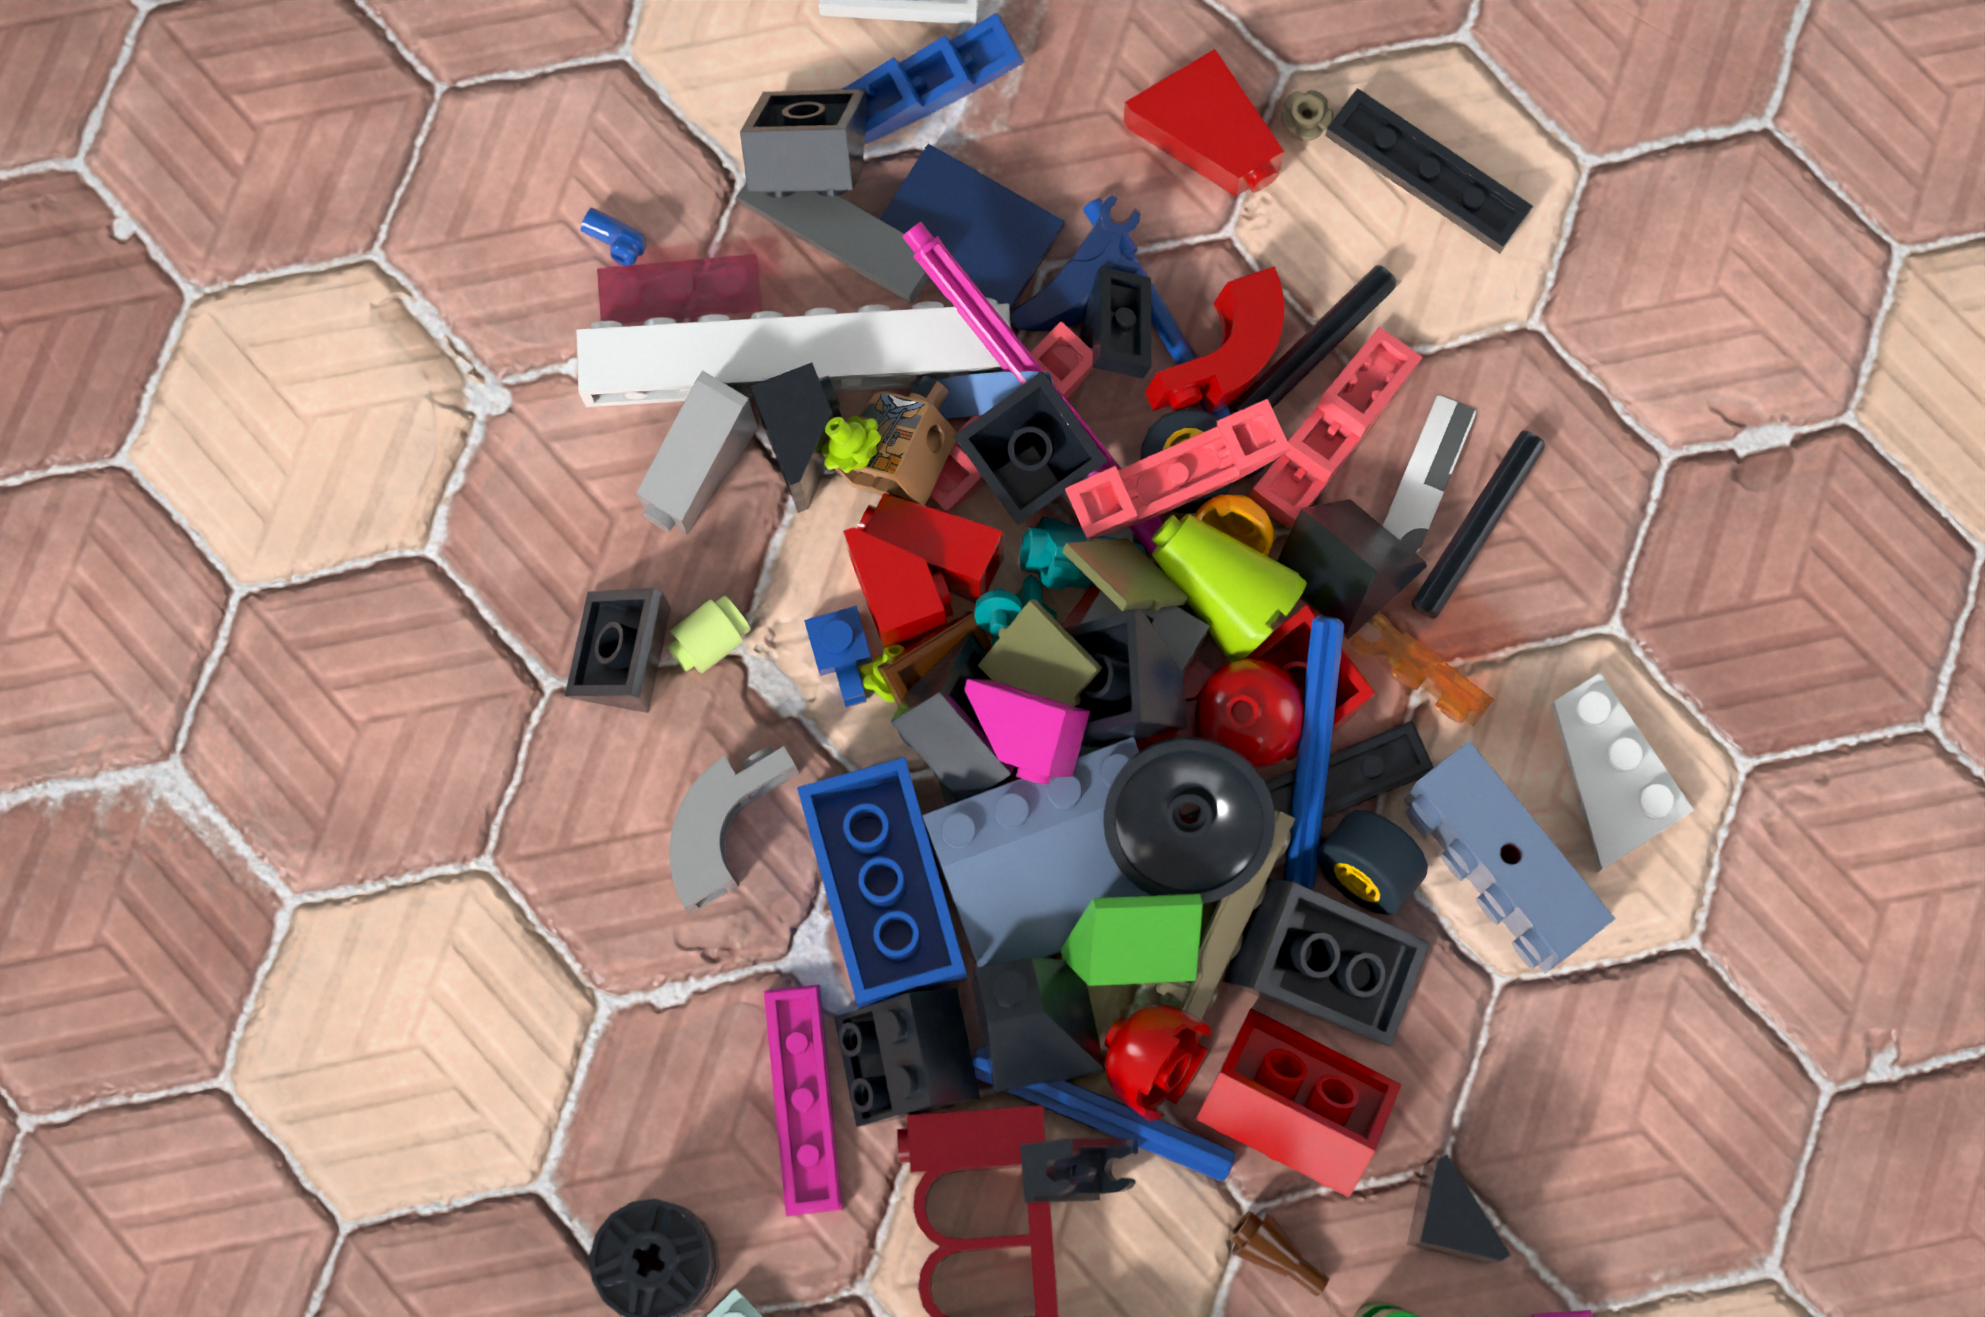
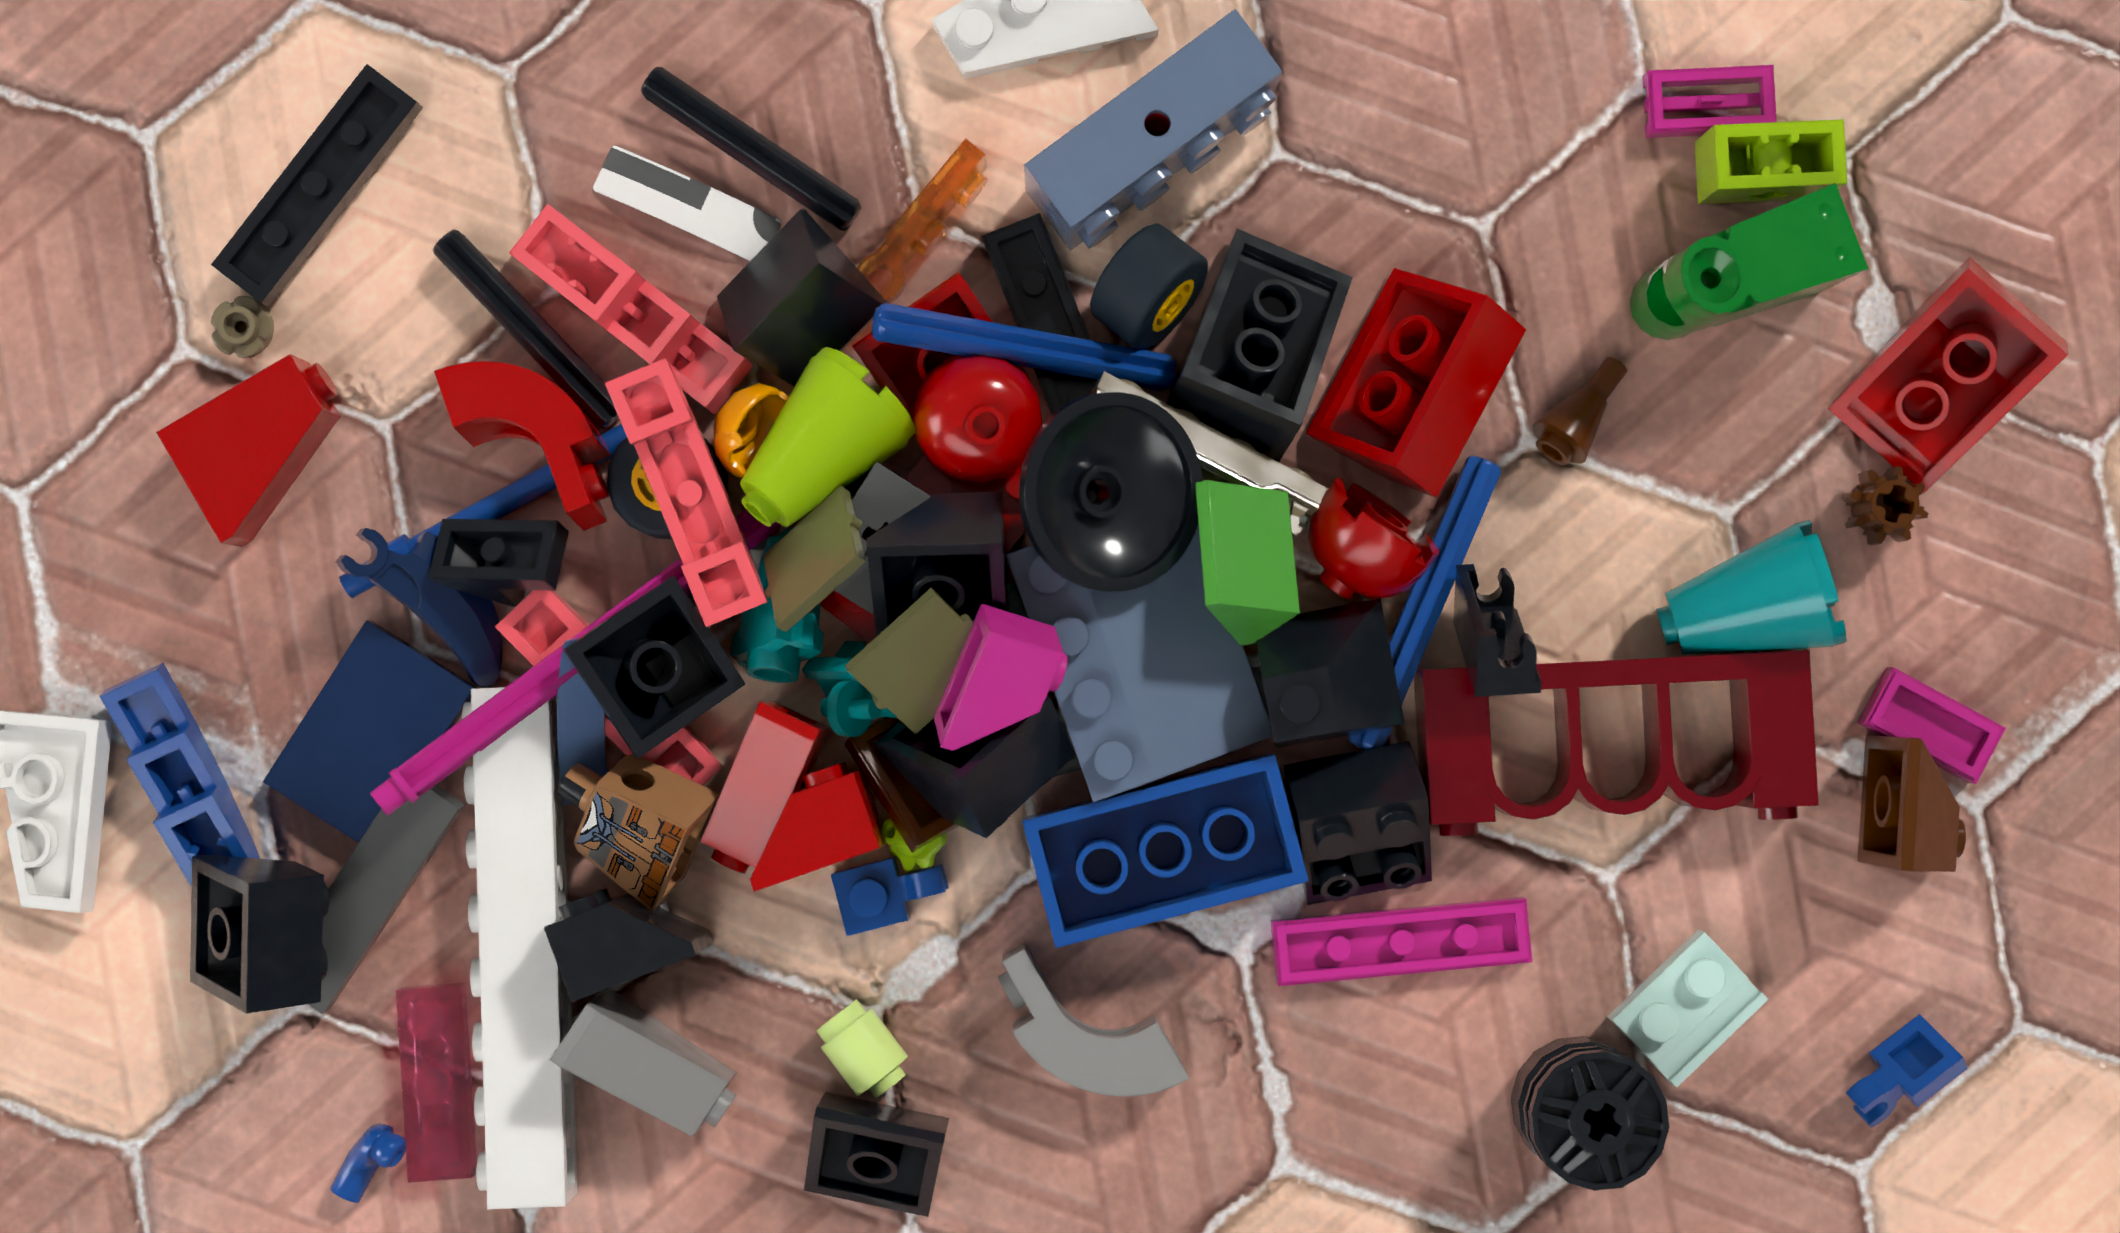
camera: 95 degrees left, 10 degrees up
lime plant [821,415,881,473] -> none
black slope [1407,1154,1511,1264] -> none

